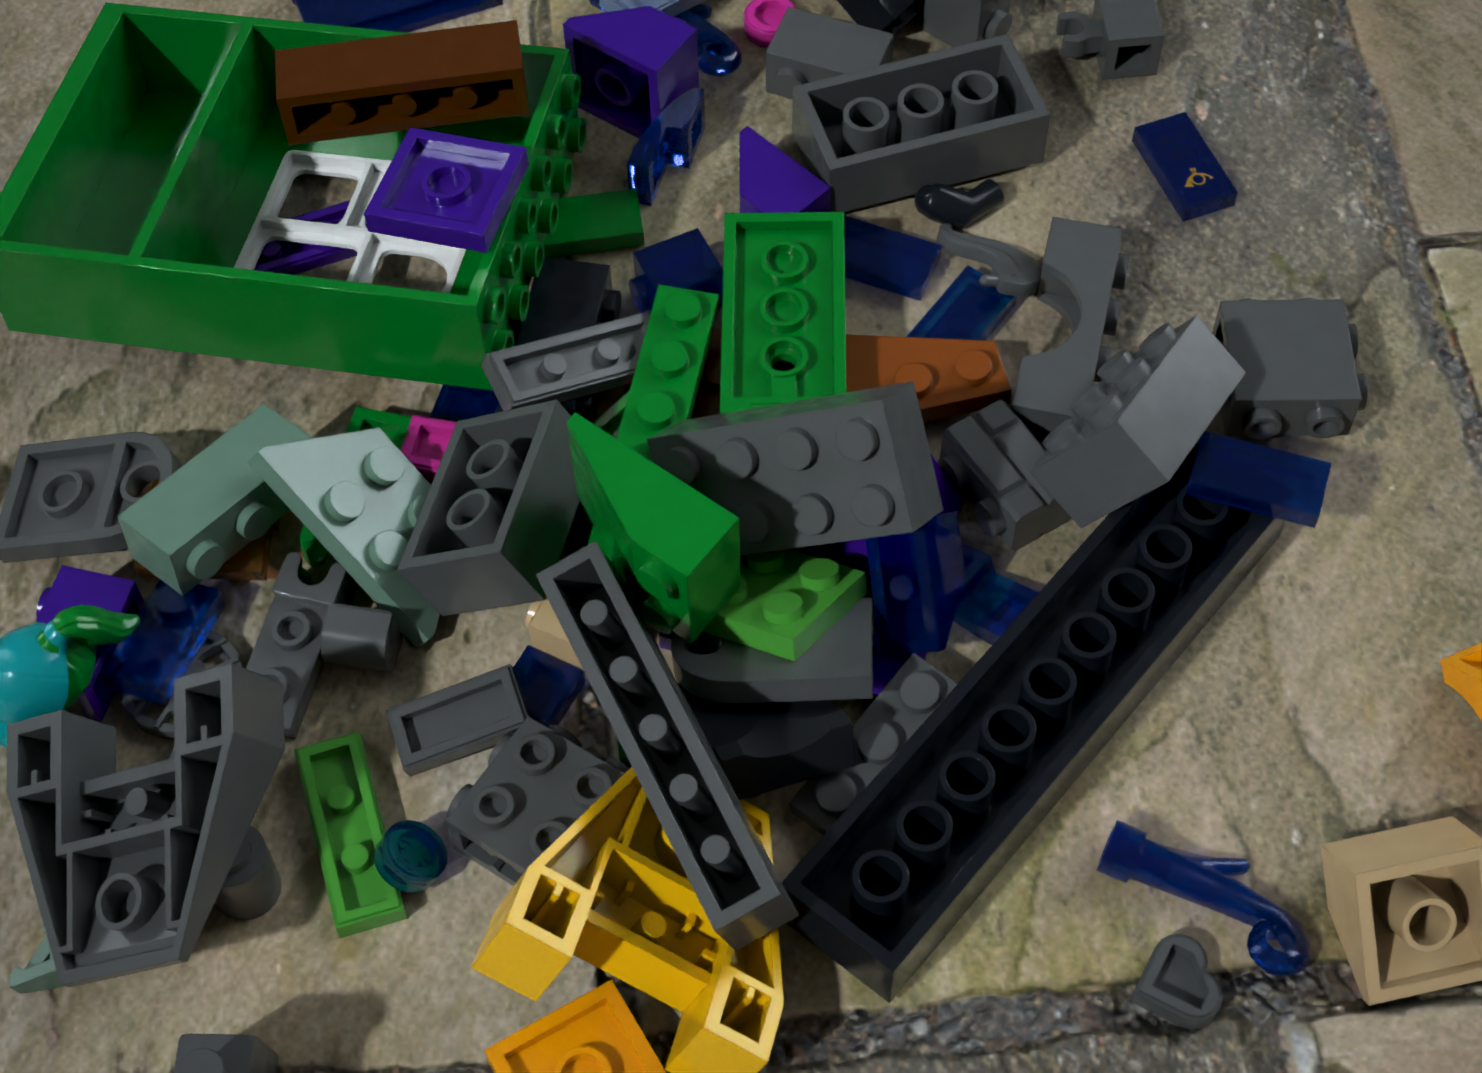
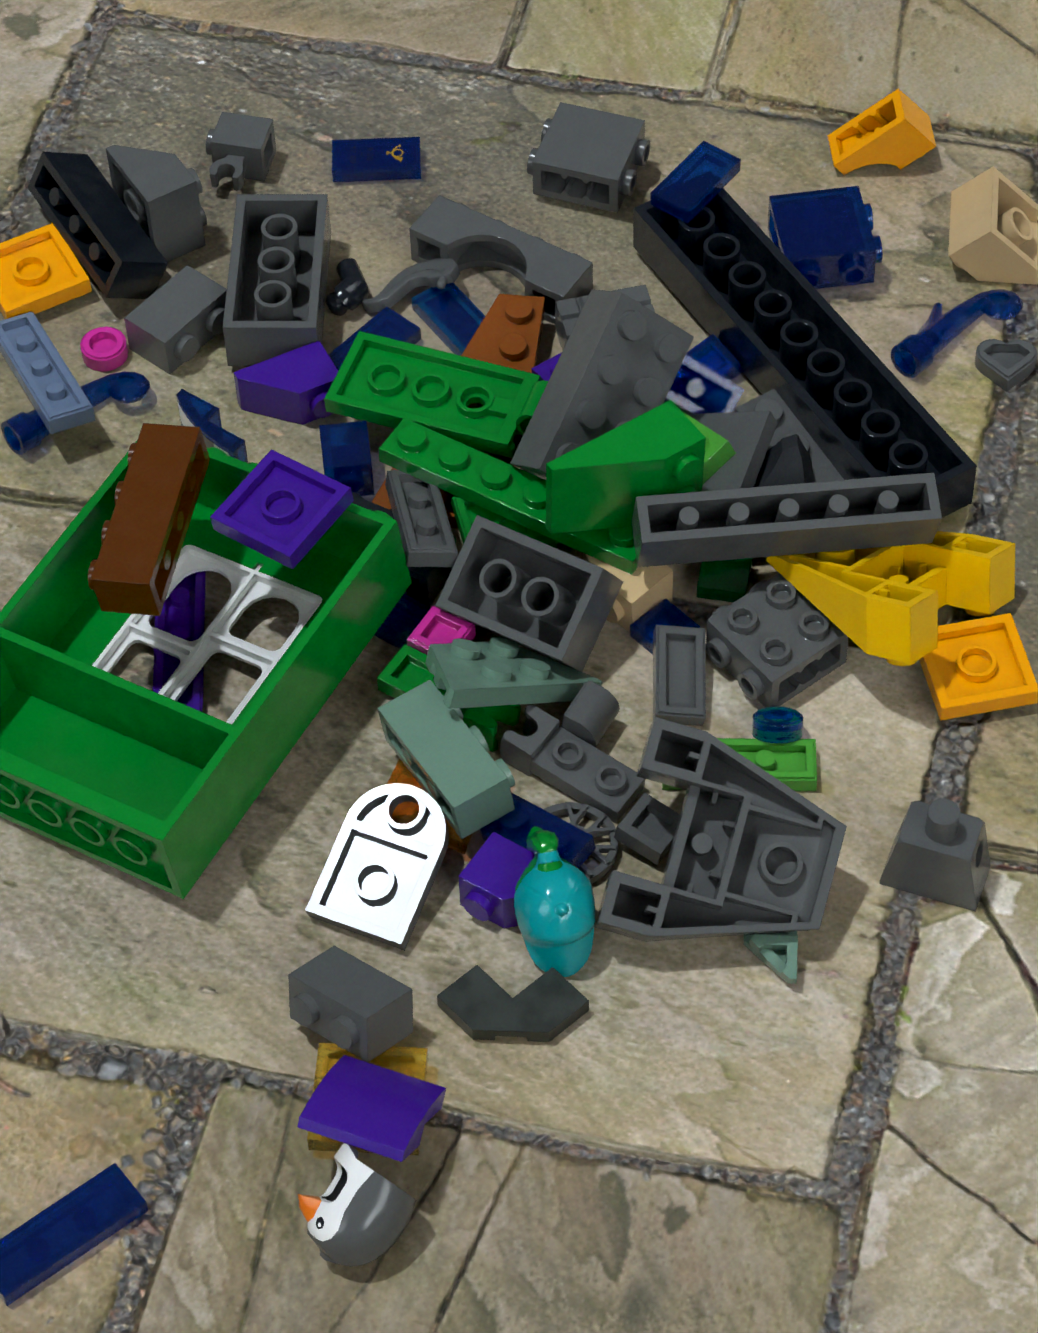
camera: 70 degrees left, 5 degrees down
dark purple slope [563,6,700,150] -> none
dark grey brick [1031,315,1246,528] -> none
none -> clear blue brick [767,186,883,289]

